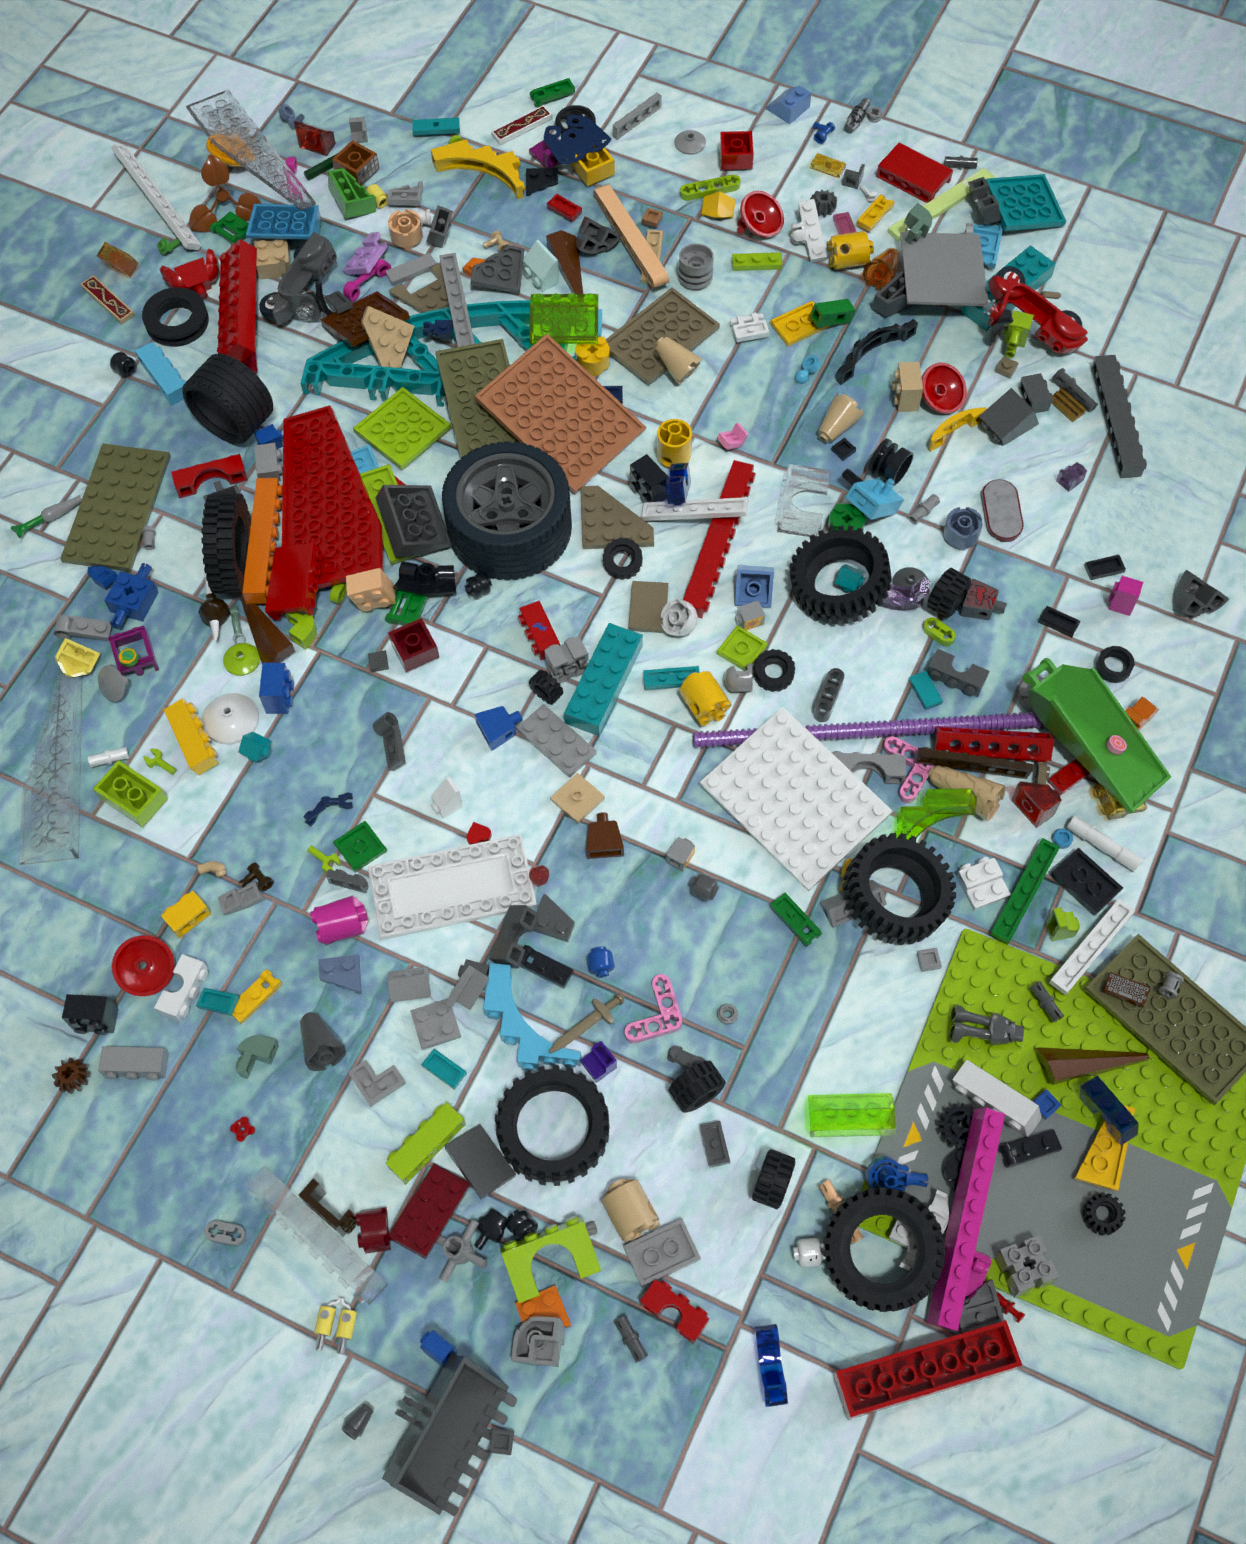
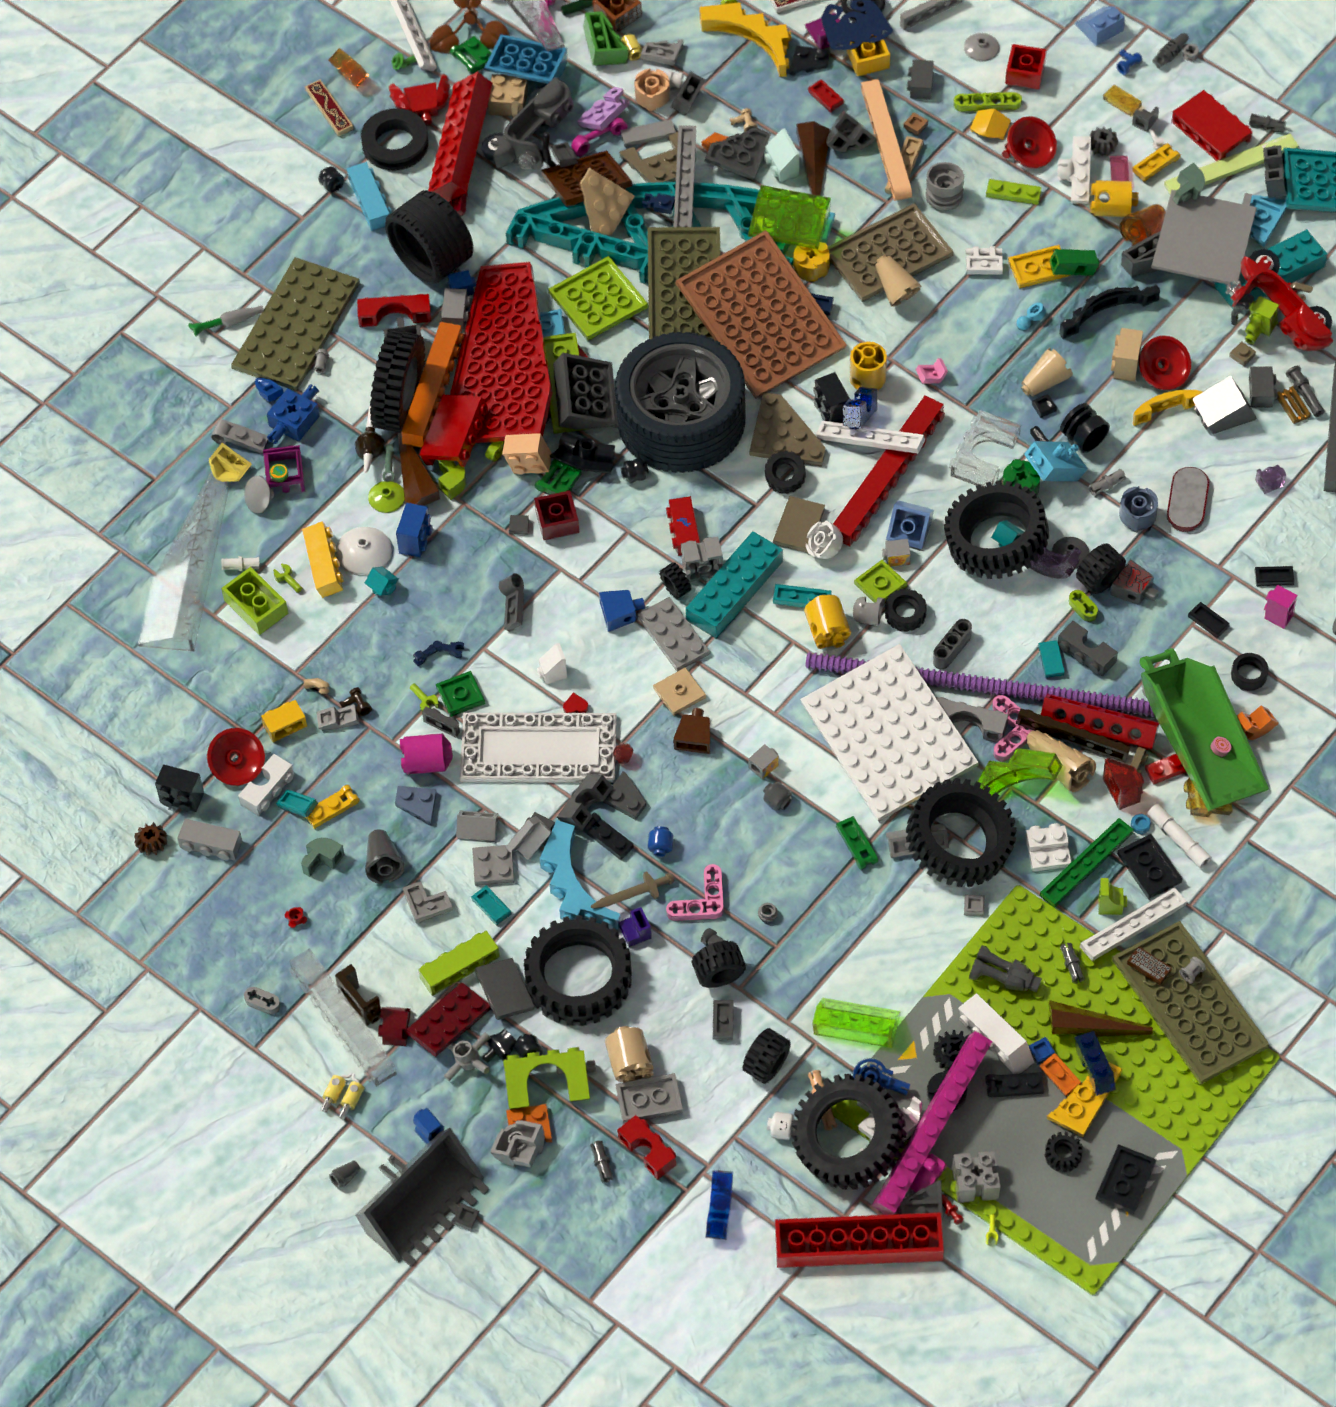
camera: 15 degrees right, 5 degrees down
none -> dark grey brick [907,60,934,99]
none -> neon yellow hand [986,1215,998,1245]
none -> orange plate [1039,1053,1081,1097]
none -> black plate [1095,1144,1157,1214]

